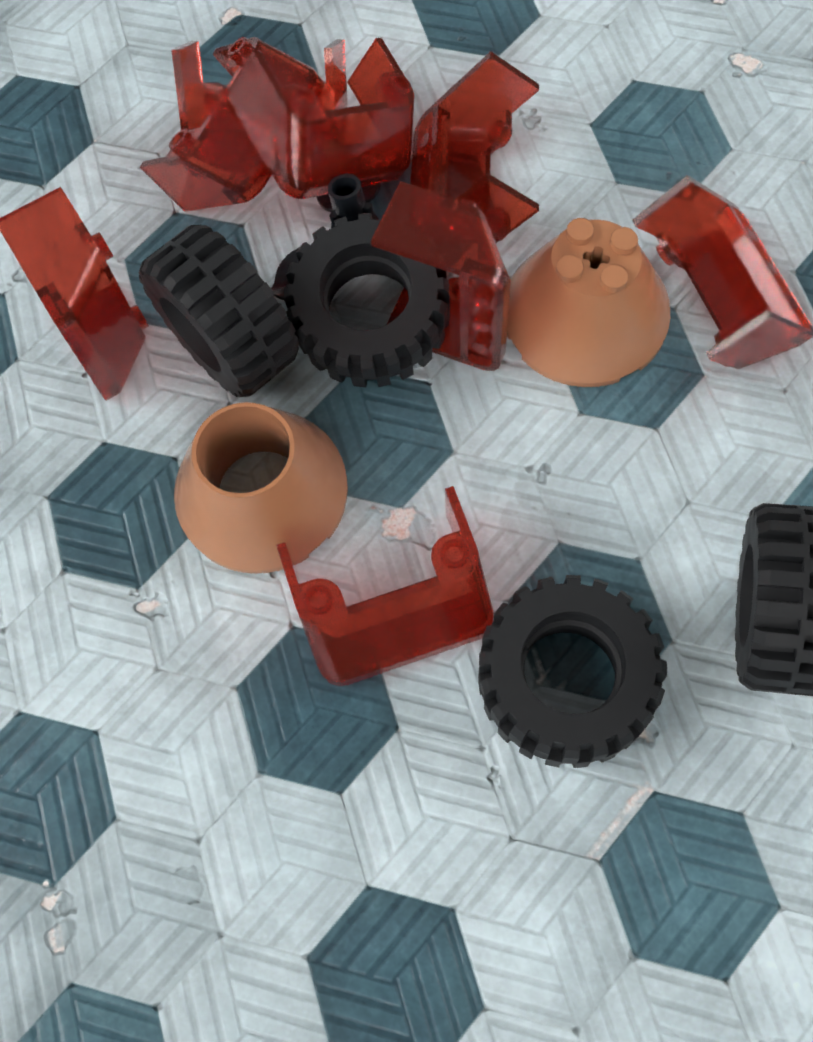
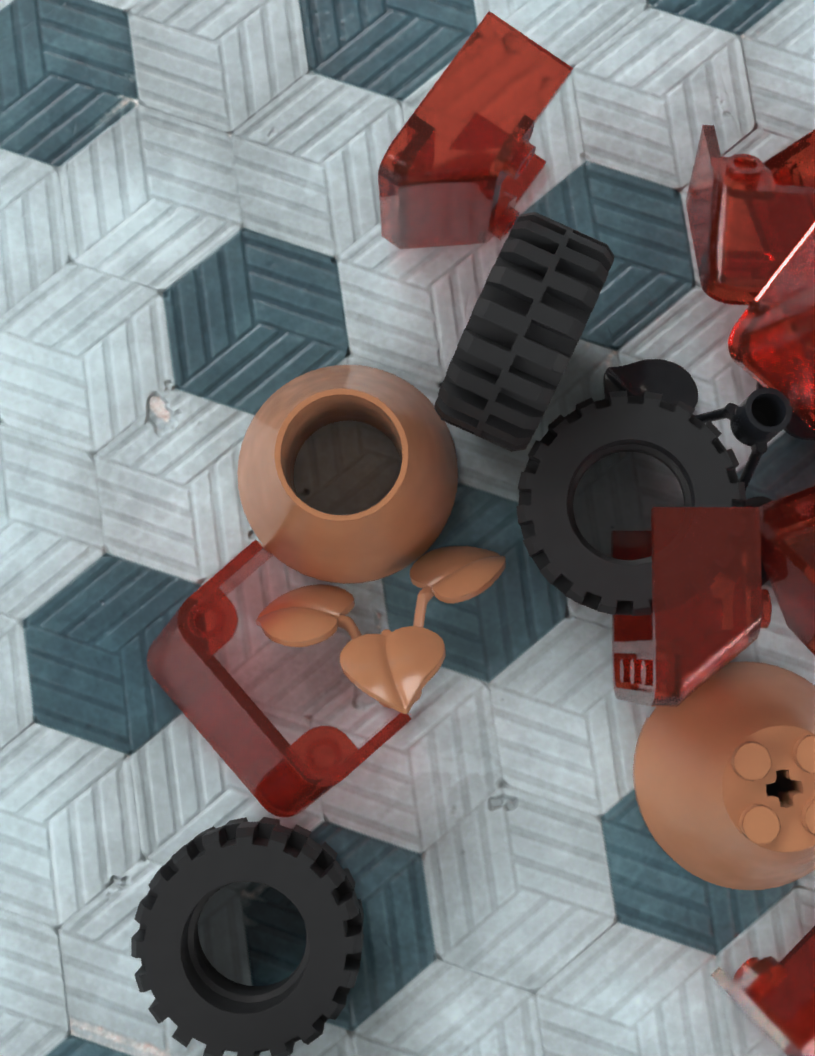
camera: 60 degrees right, 15 degrees up
none -> nougat plant [256,546,506,715]

